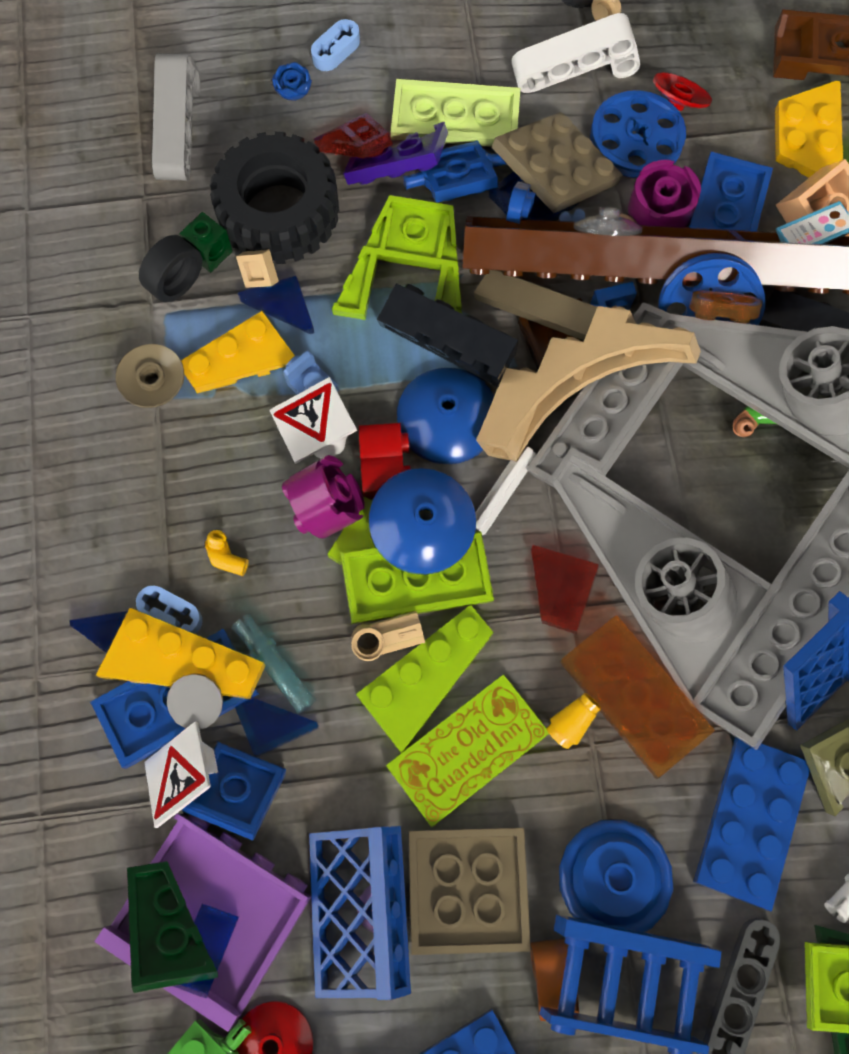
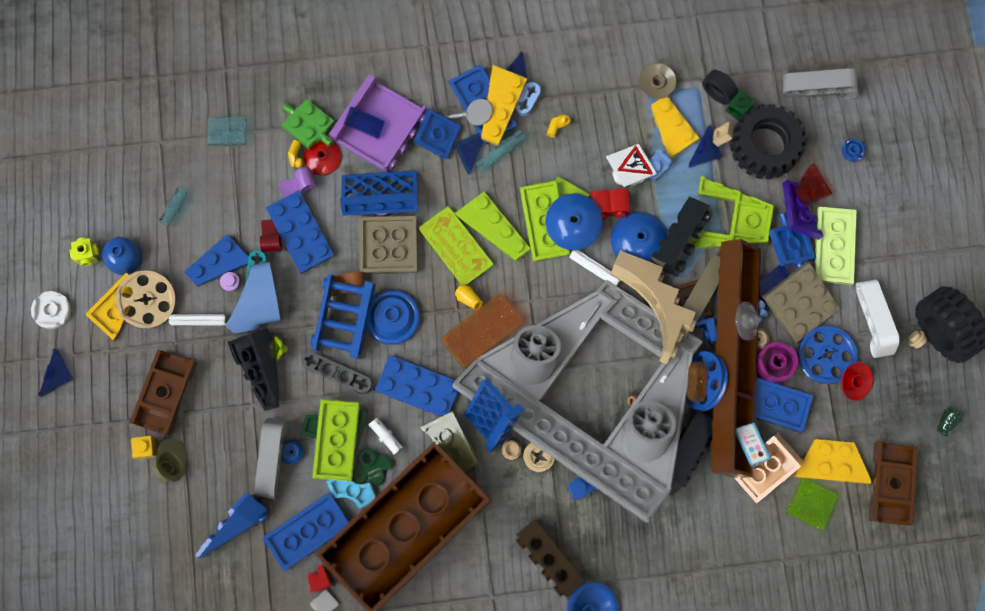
camera: 90 degrees right, 5 degrees up
dark green wing [127,861,218,993] -> none
white piece [144,721,218,828] -> none
magenta brick [282,455,365,539] -> none
light blue beam [311,19,360,71] -> none
tan piece [351,611,425,661] -> none
blue plate [506,182,536,224] -> none
clear red wing [531,545,599,634] -> none

